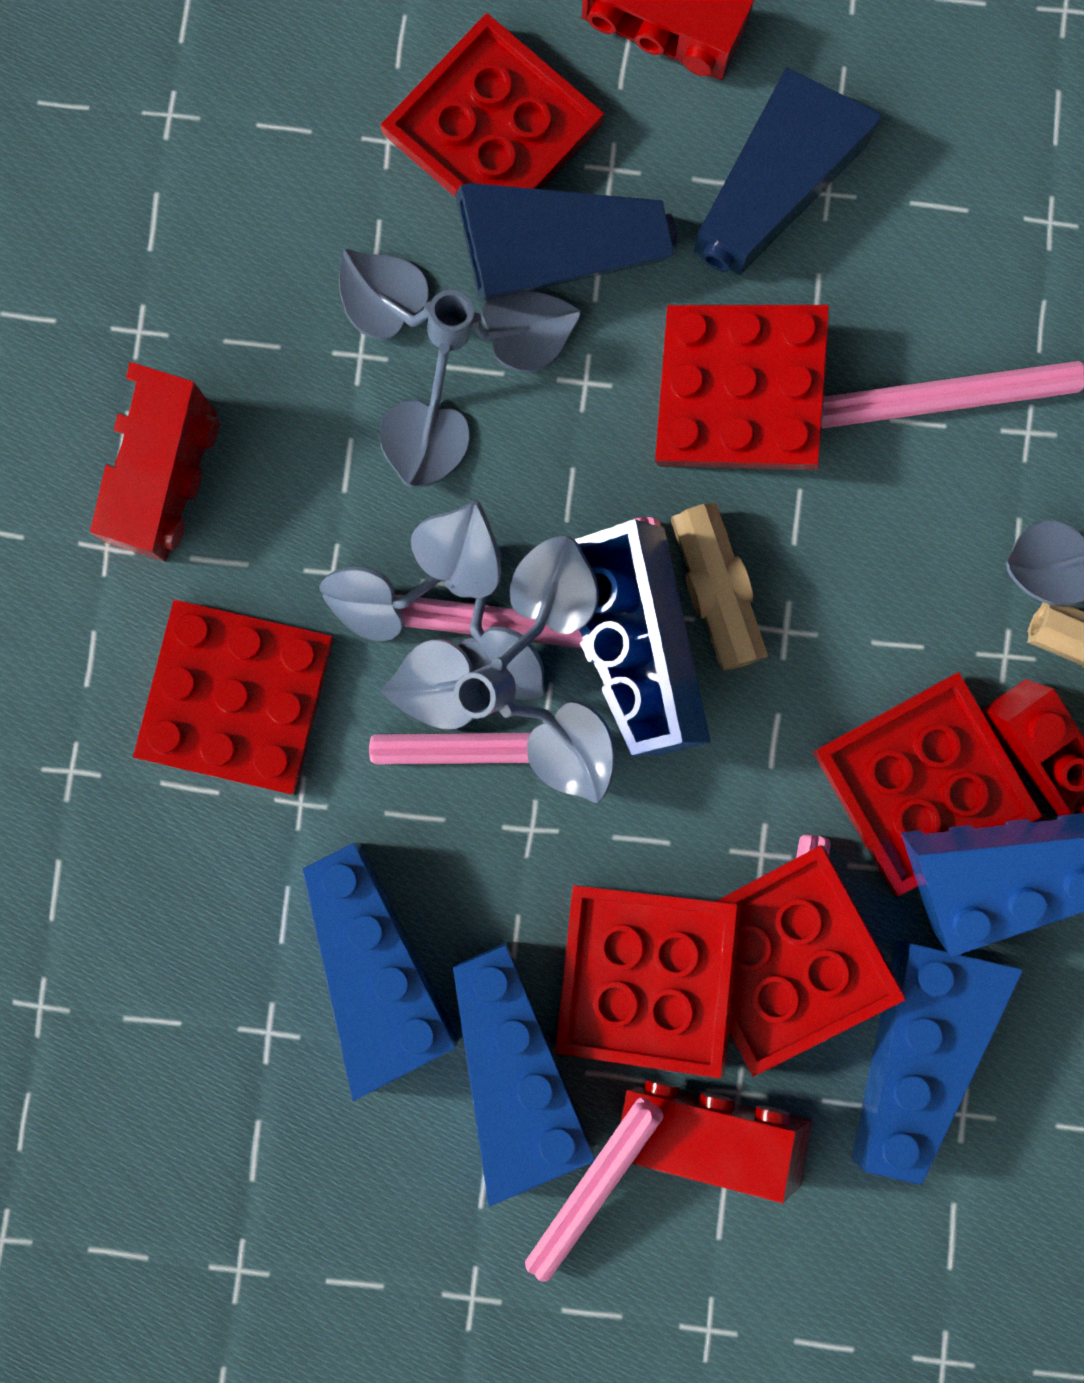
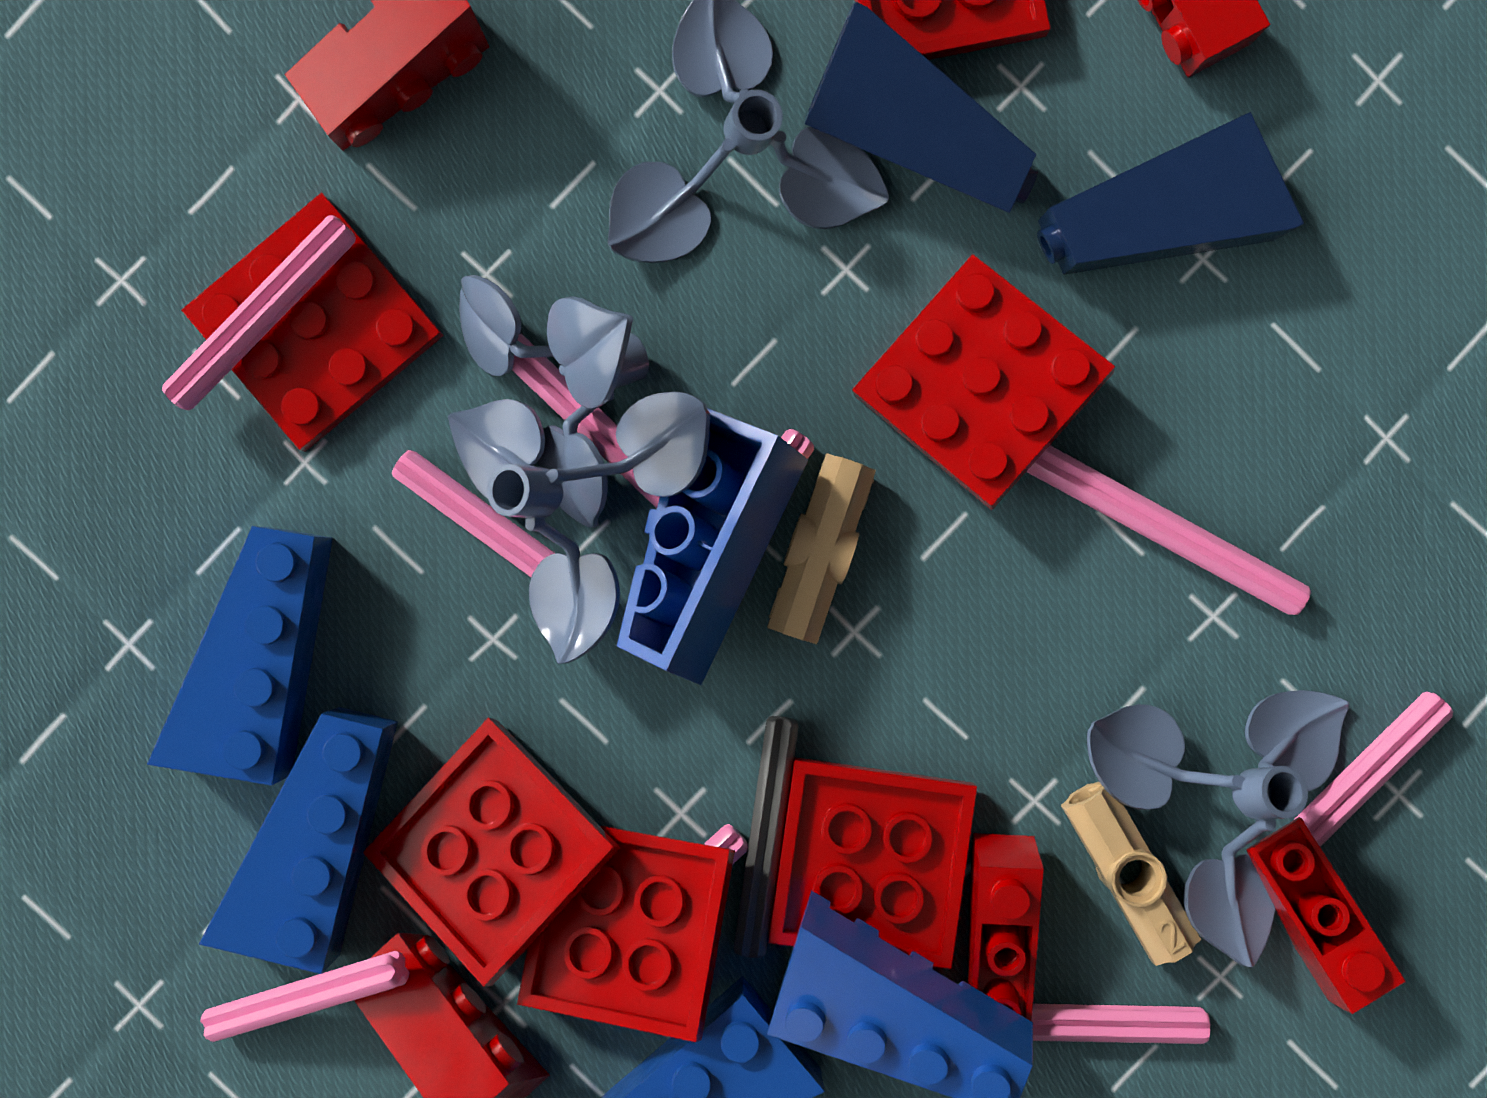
camera: 40 degrees right, 5 degrees up
none -> bright pink axle [162,215,356,411]
none -> dark grey axle [734,716,799,958]

